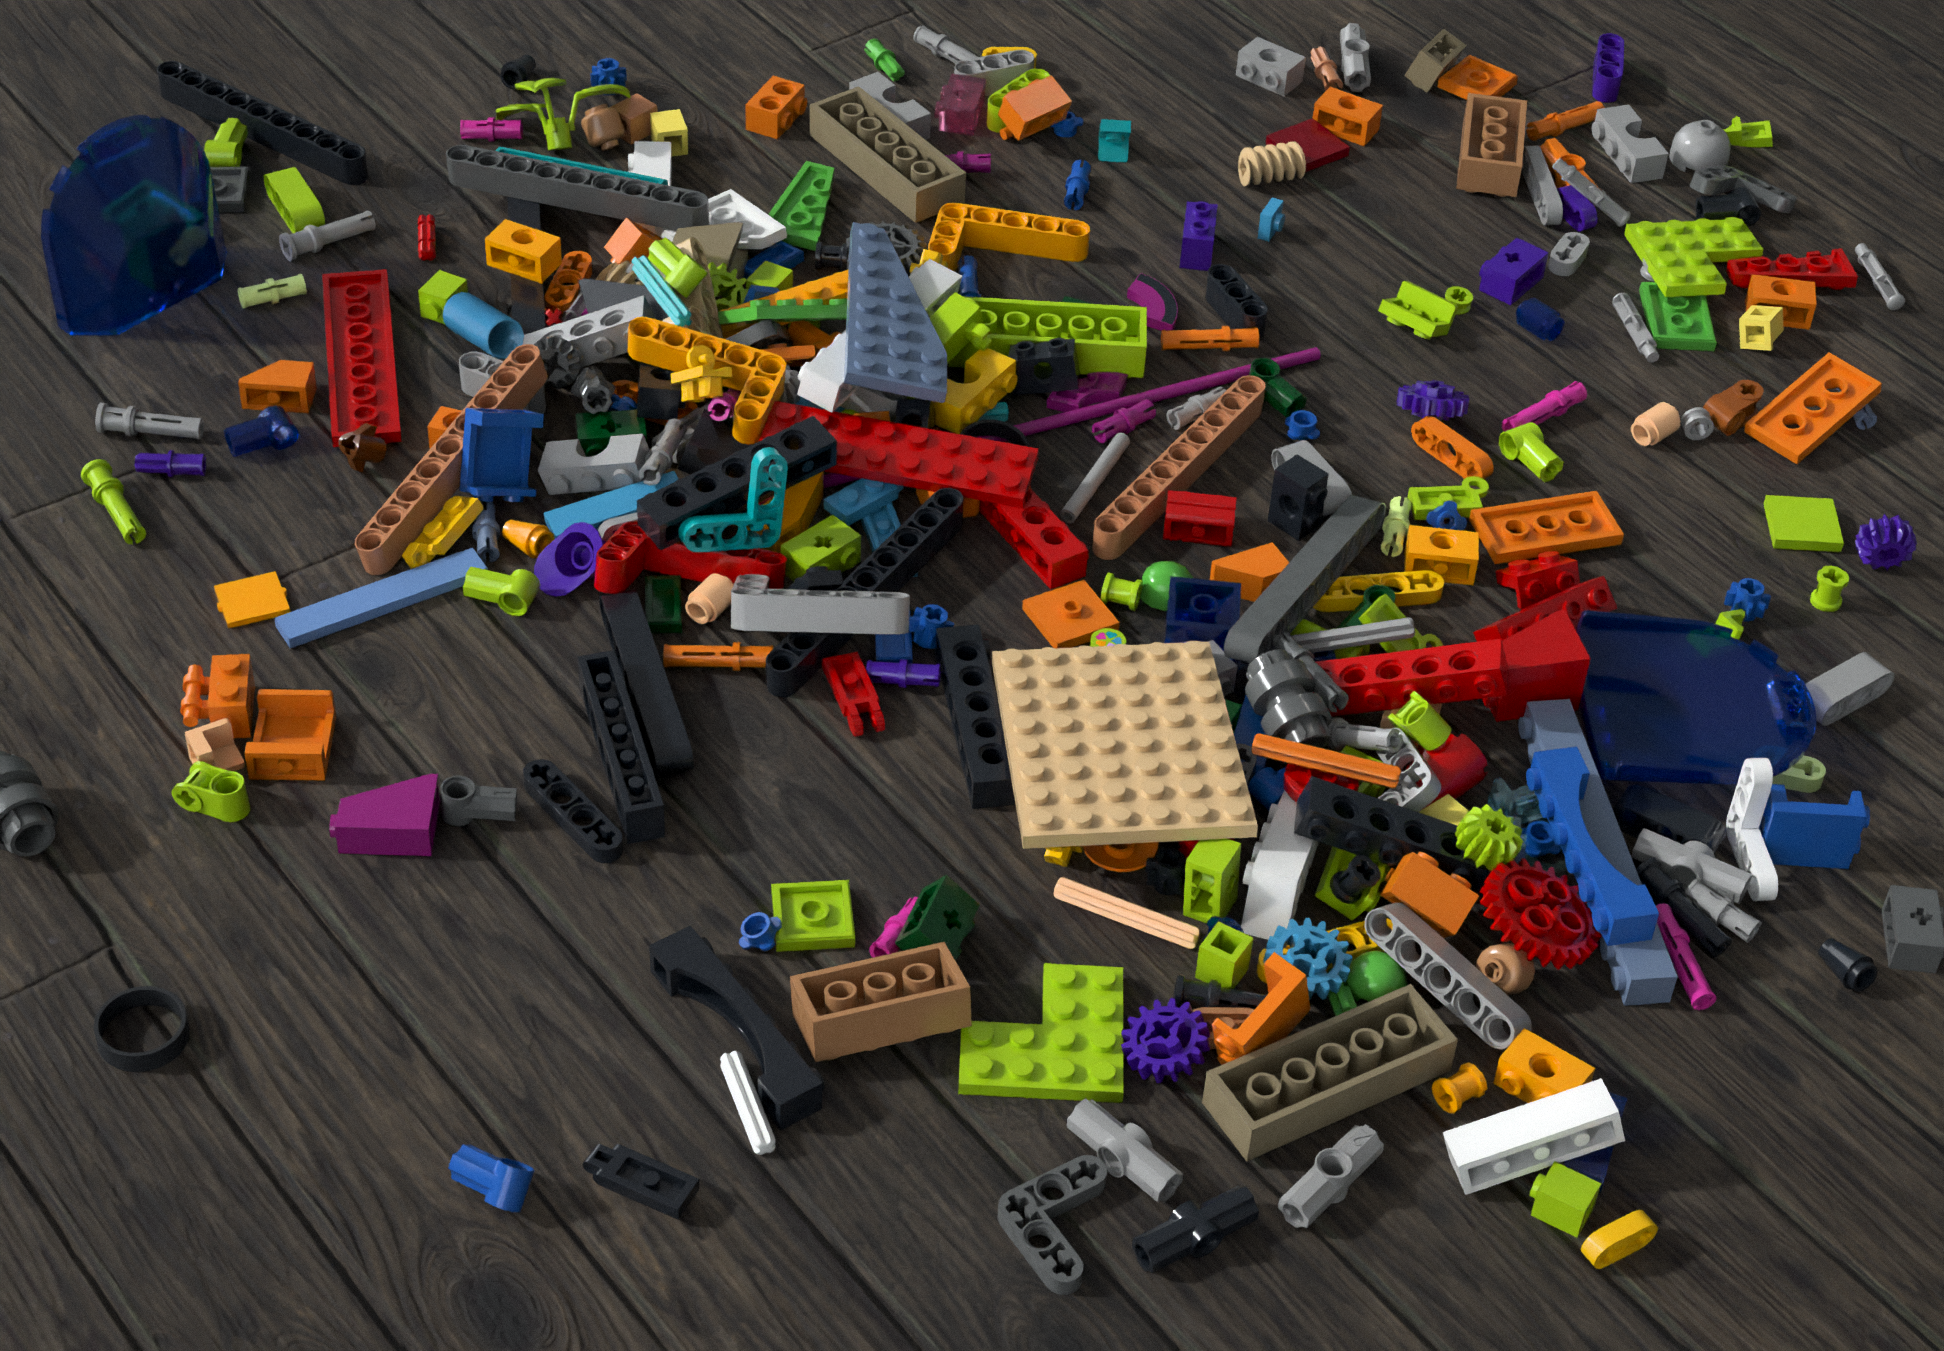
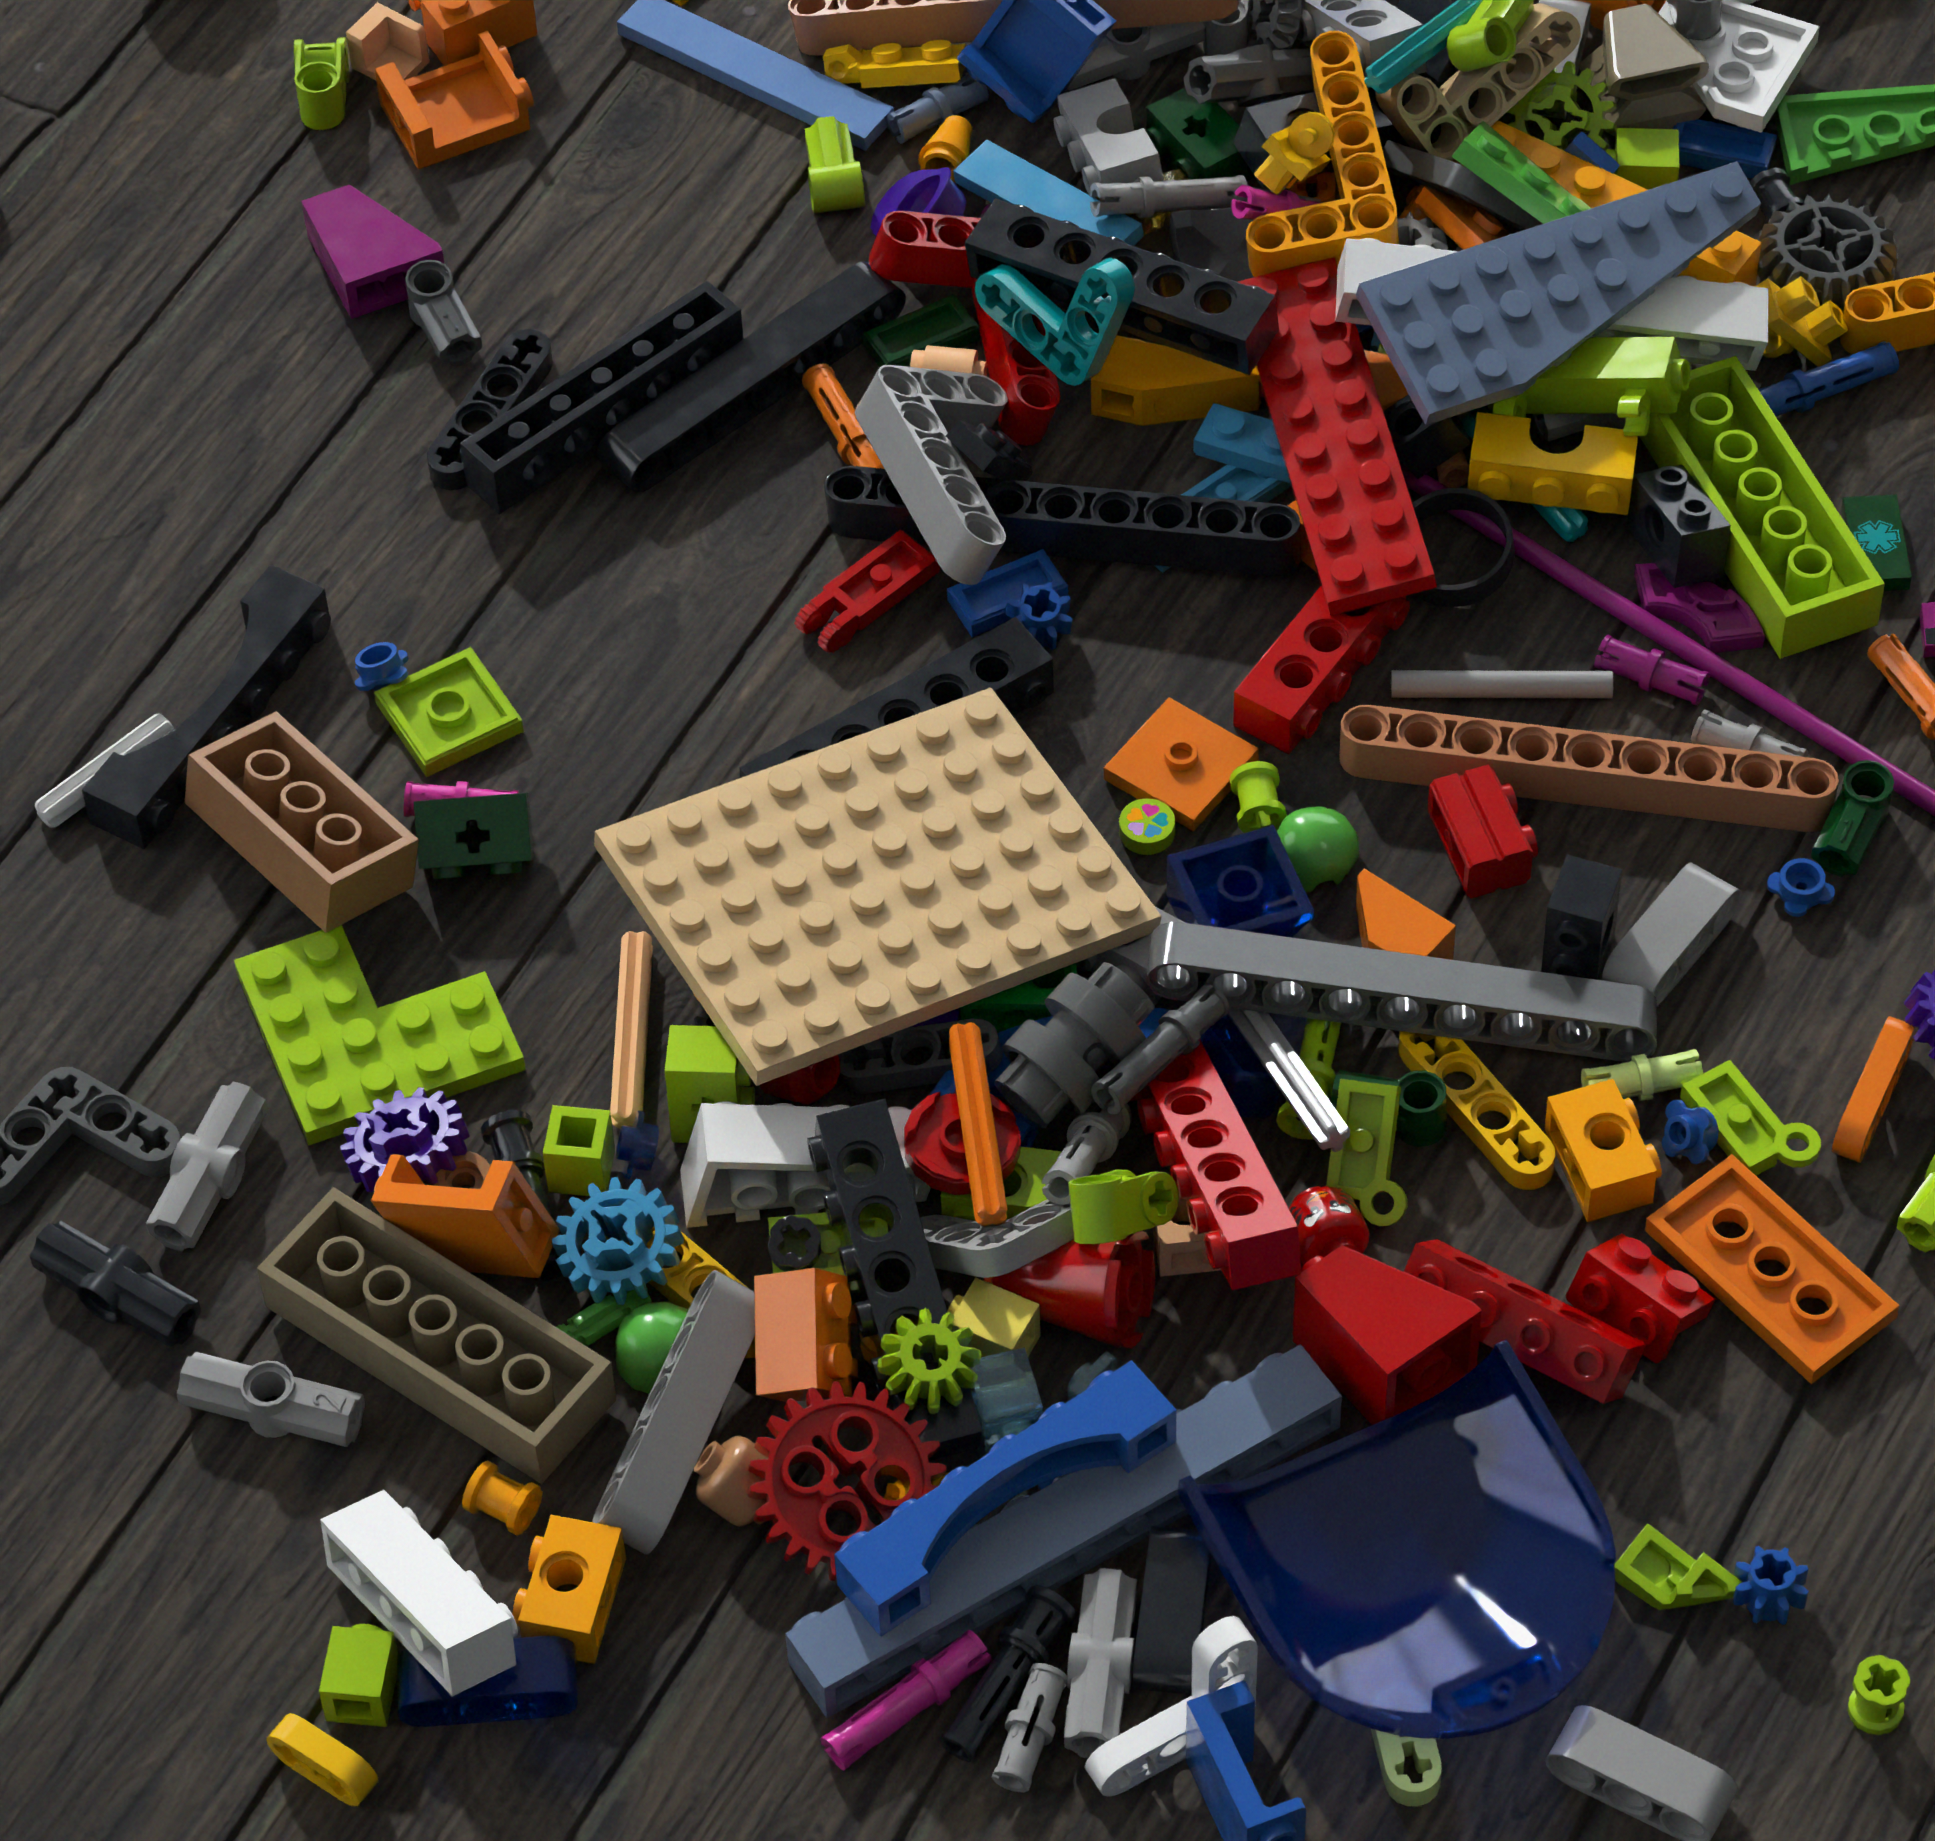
camera: 70 degrees right, 10 degrees up
lime brick [781,515,861,582] -> none
dark purple pin [866,659,941,688] -> none

